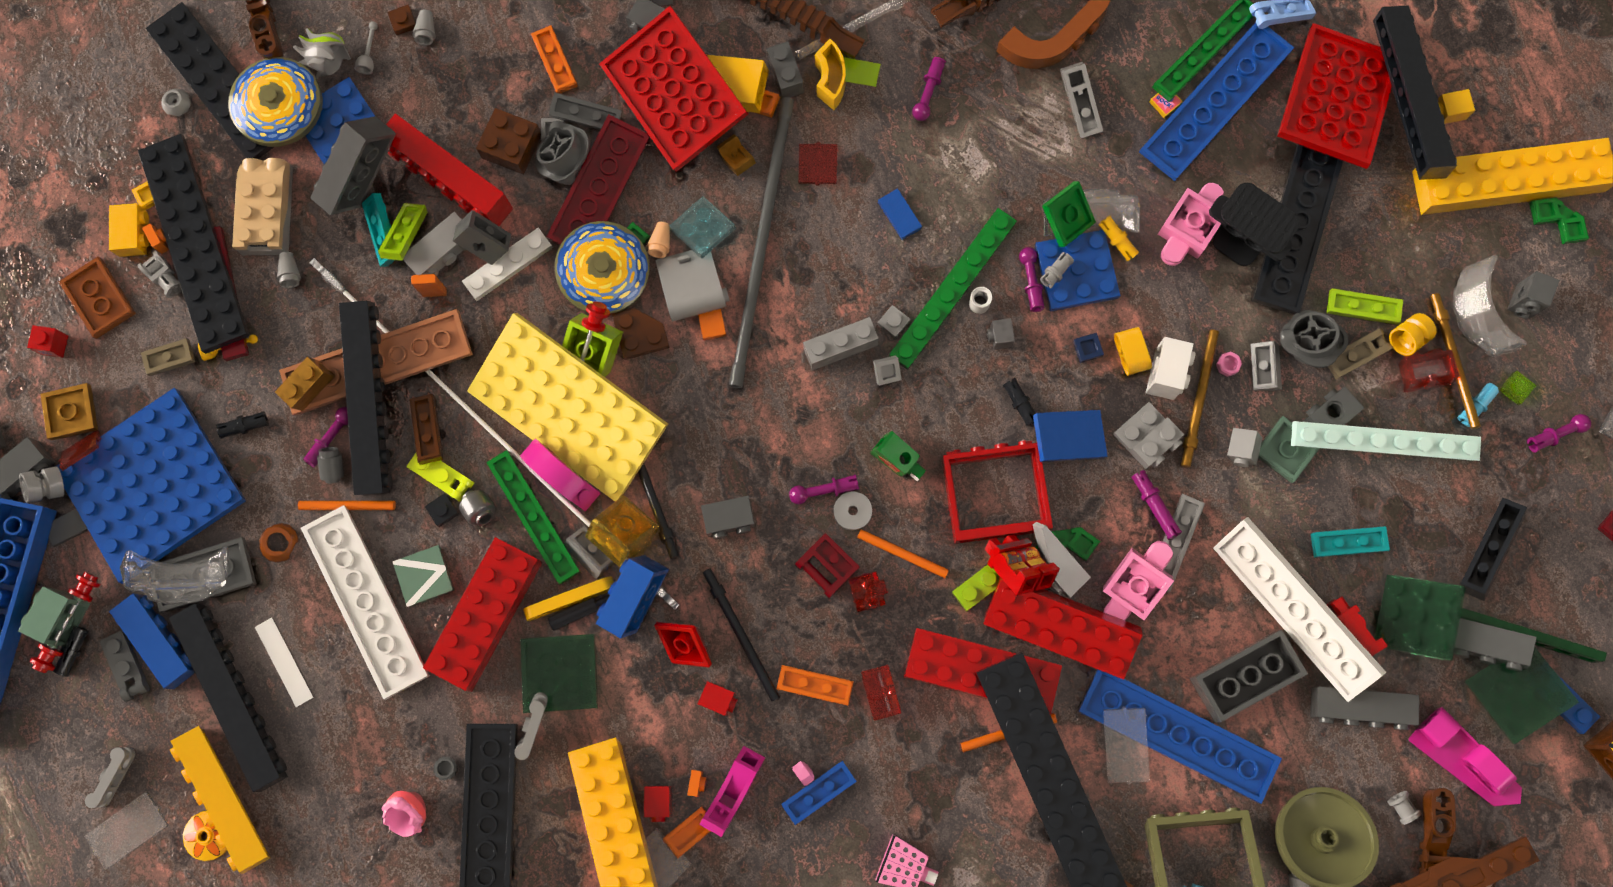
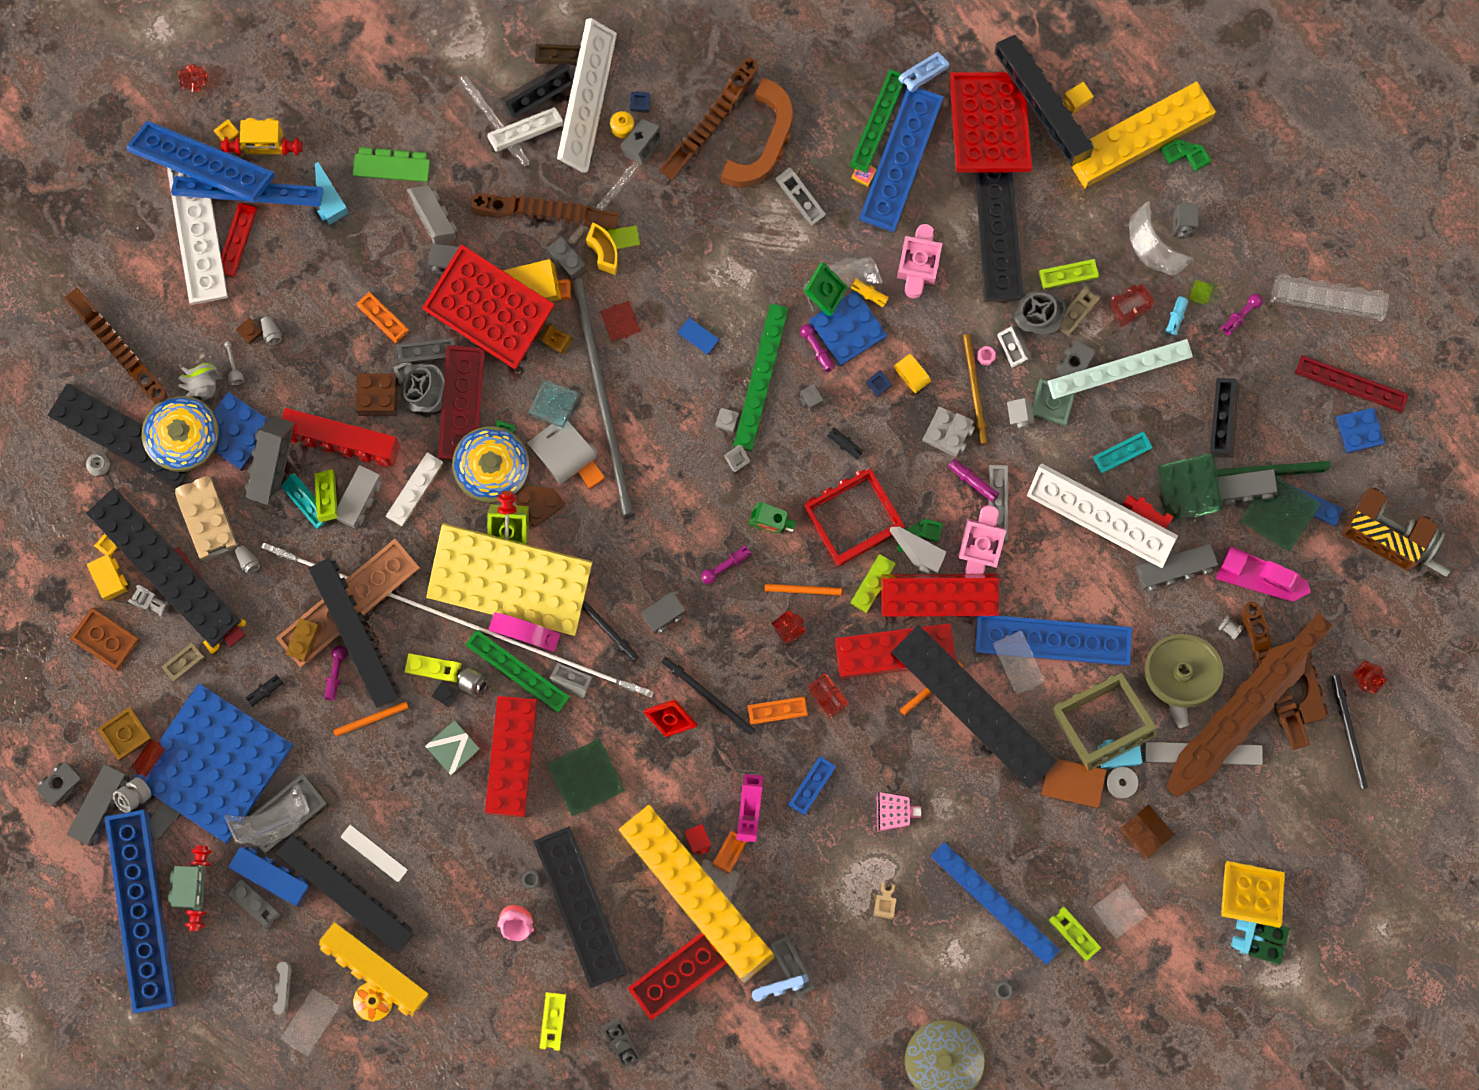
camera: 30 degrees left, 0 degrees up
red brick [27,325,69,358] -> none
black pin [53,626,89,677] -> none
orange plate [142,224,169,254] -> none
dark orange piece [259,523,298,562] -> none
white plate [301,505,430,700] -> none
dark grey brick [317,447,345,484] -> none
reddish brown tile [409,394,443,465] -> none
orange tile [411,274,447,297] -> none
dark grey brick [453,210,511,265] -> none
light grey plate [514,692,548,760] -> none
yellow beam [523,576,614,621] -> none
black axle [548,594,610,631] -> none
clear yellow brick [585,495,659,567] -> none
blue brick [596,555,669,639] -> none
light nougat cone [647,222,670,258] -> none
orange plate [687,770,707,797] -> none
red brick [698,681,738,716] -> none
bright pink tile [792,761,814,786] -> none
dark red plate [795,533,860,599] -> none
light grey brick [803,317,879,370] -> none
light grey piece [834,491,872,531] -> none
magenta pin [912,57,946,121] -> none
white beam [969,287,992,314] -> none
red hips [985,534,1060,596] -> none
blue tile [1033,410,1108,462] -> none
light grey pin [1040,252,1074,288] -> none
white brick [1146,337,1195,400] -> none
dark grey brick [1189,630,1308,722] -> none
black piece [1209,182,1300,266] -> none
yellow wheel [1389,313,1437,356] -> none
pearl gold bar [1430,293,1481,429] -> none

